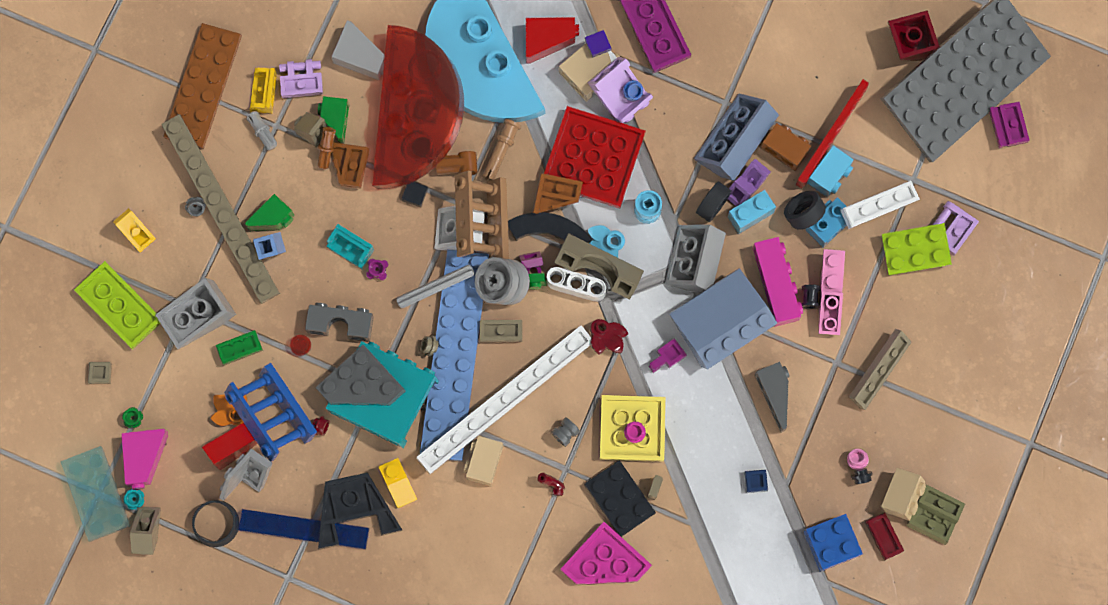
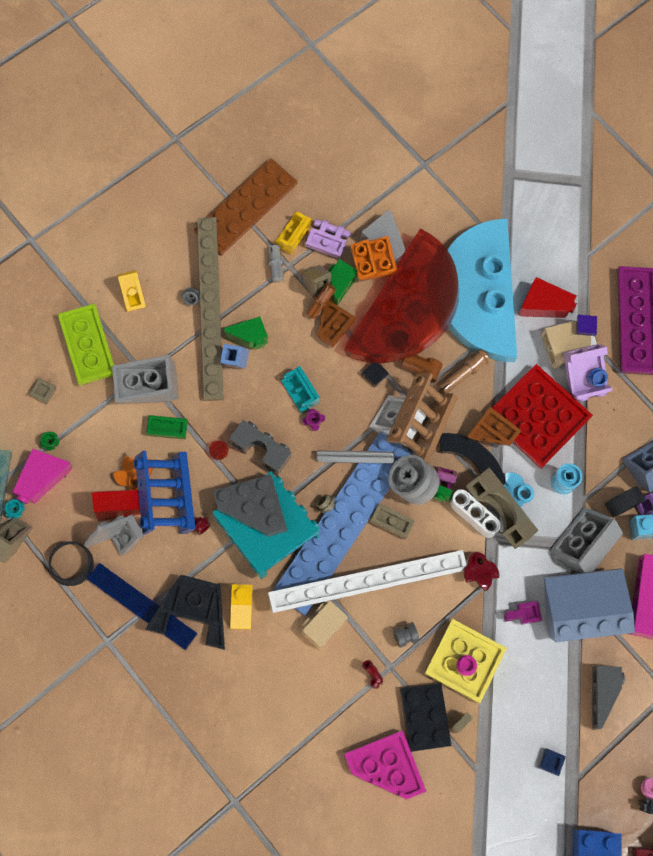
camera: 15 degrees right, 5 degrees down
none -> orange slope [351,235,398,280]

